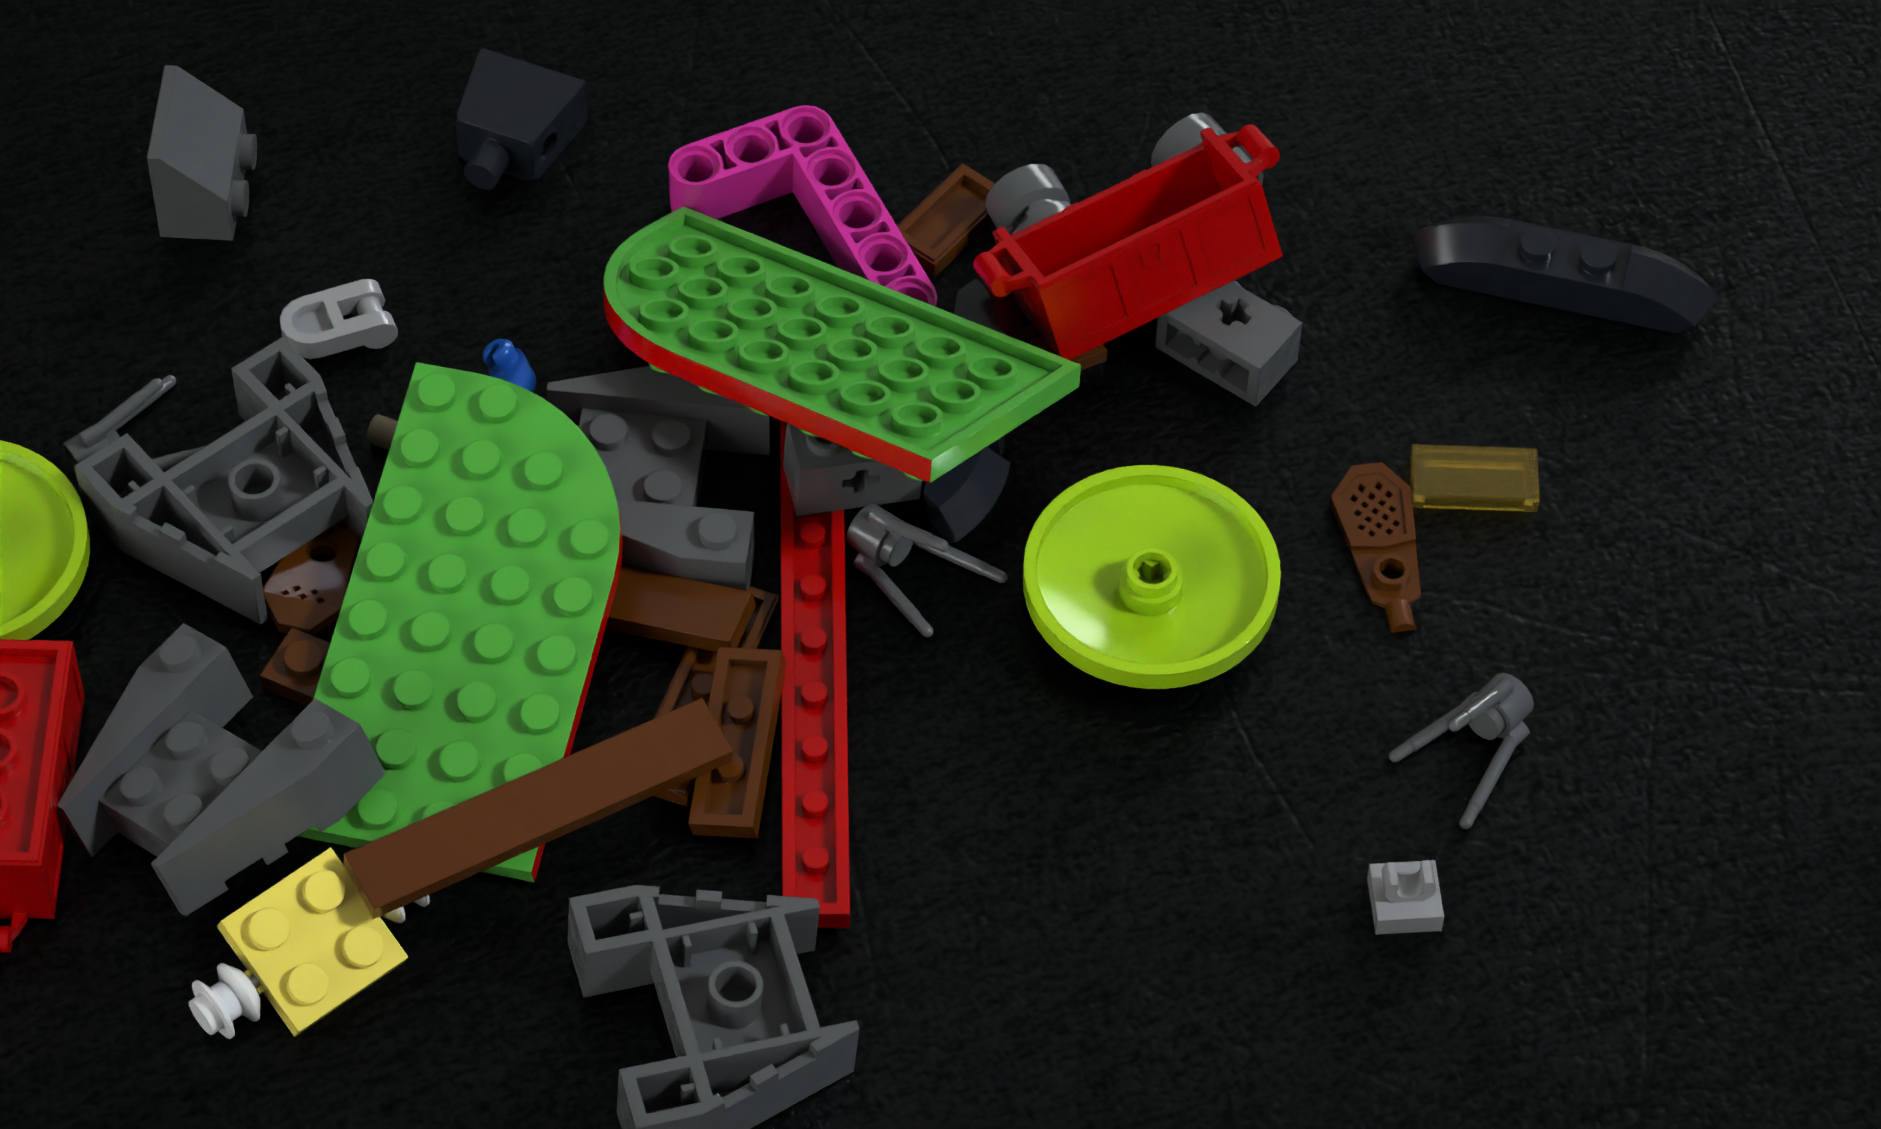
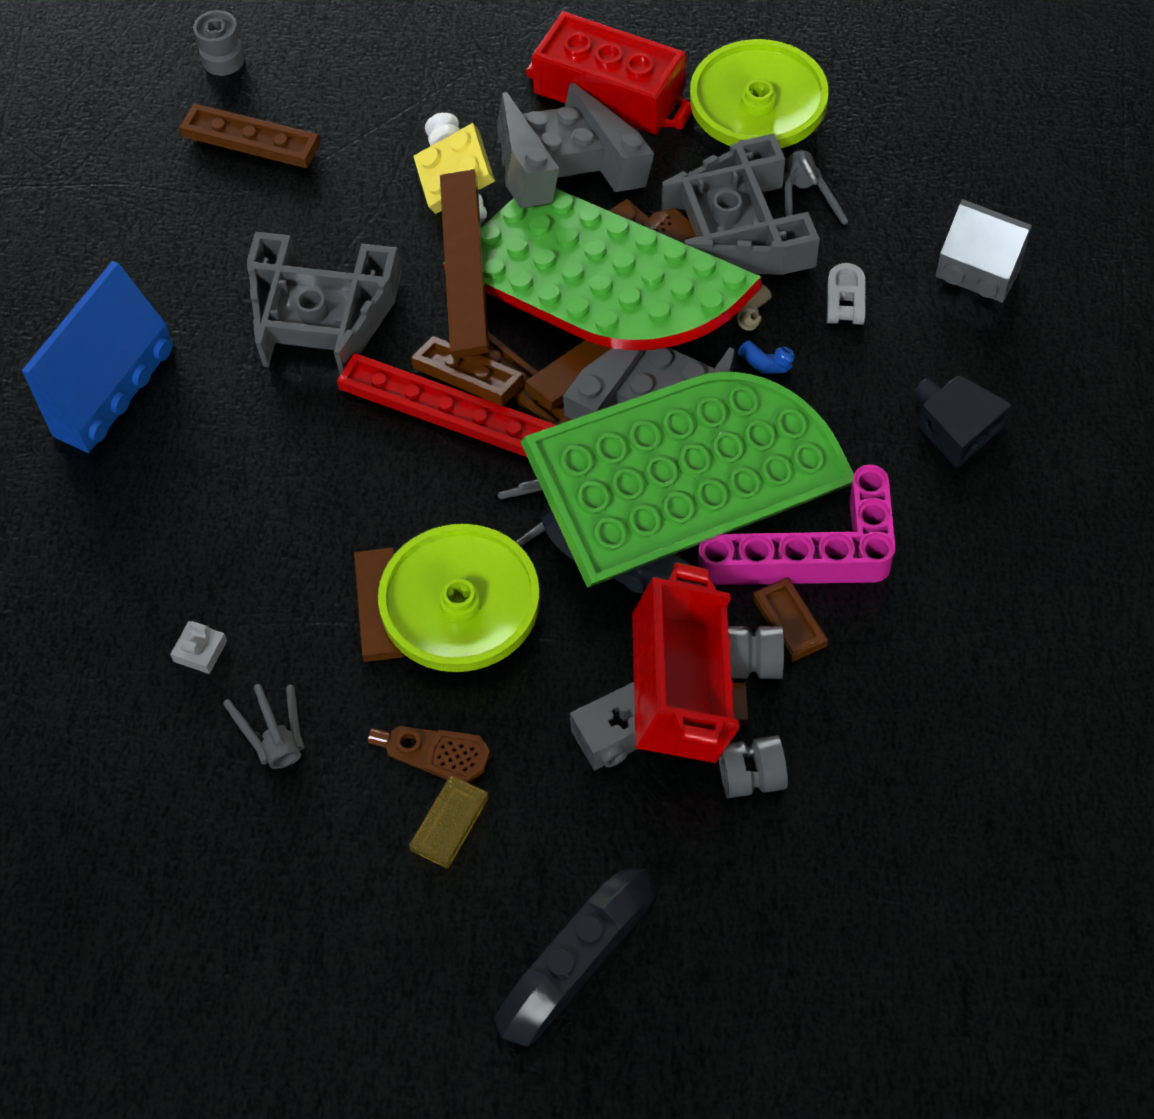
camera: 120 degrees right, 5 degrees up
none -> reddish brown tile [354,548,404,662]

